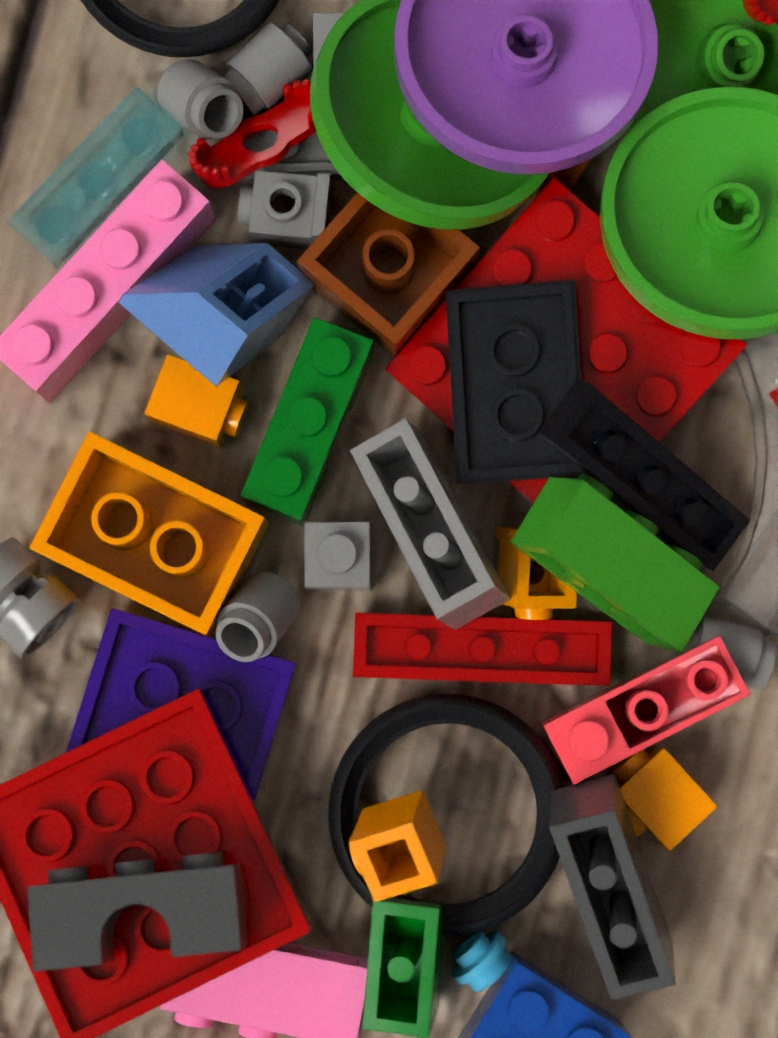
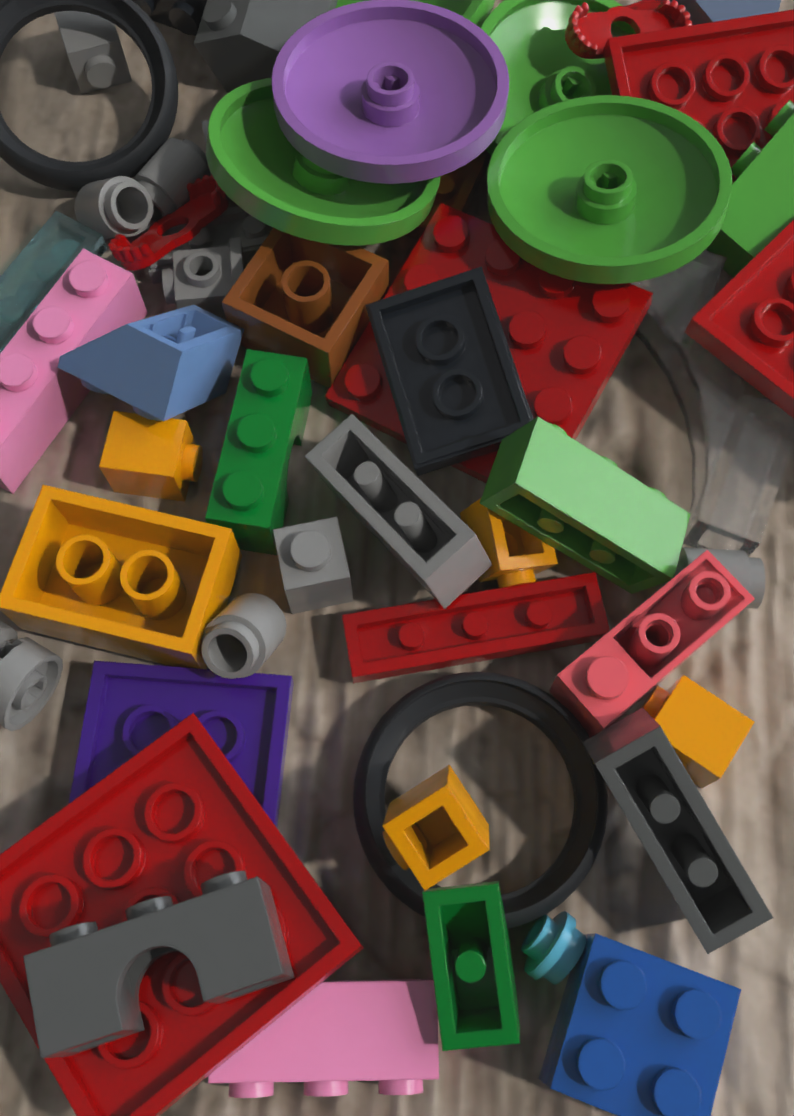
camera: 10 degrees left, 15 degrees down
black plate [538,378,750,571] -> none

